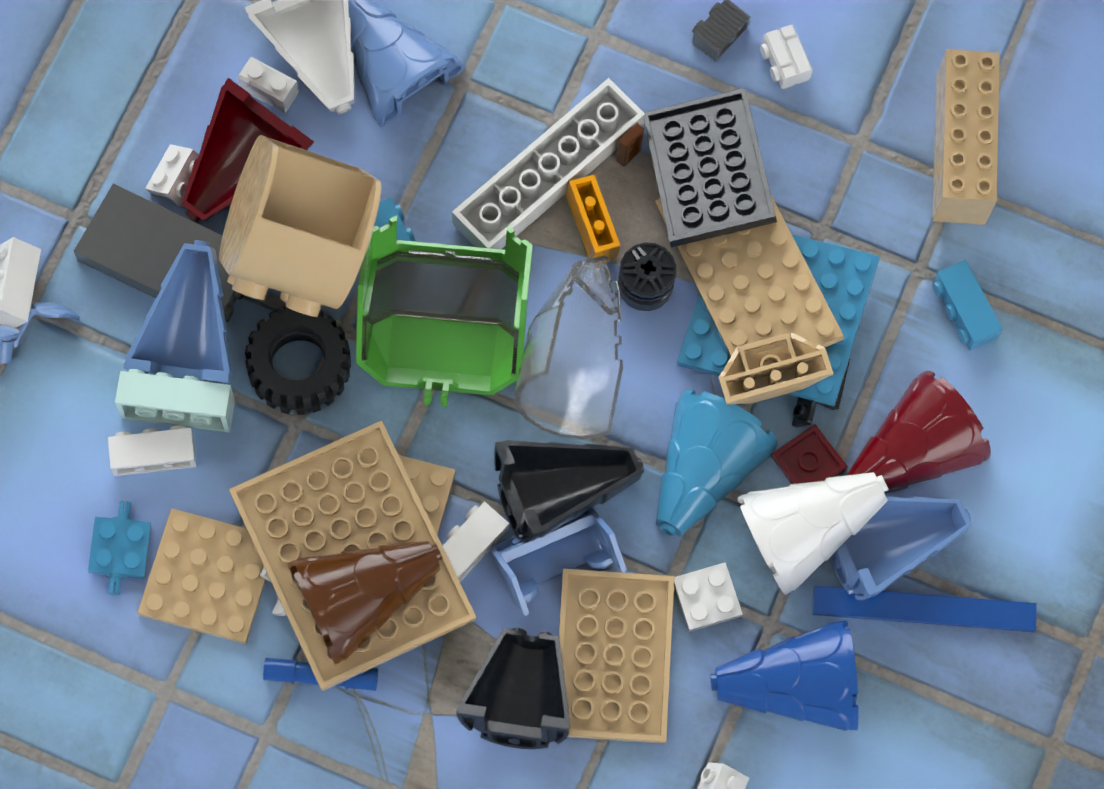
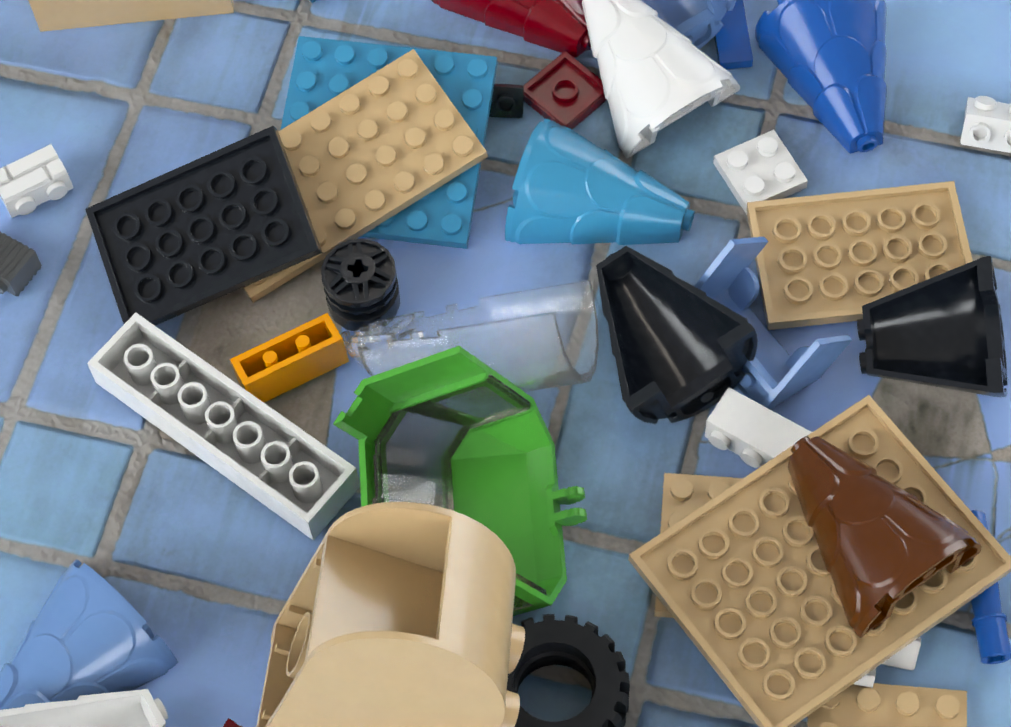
camera: 90 degrees left, 10 degrees down
reddish brown tile [616,123,644,167] -> none
tan wedge [718,332,833,405] -> none

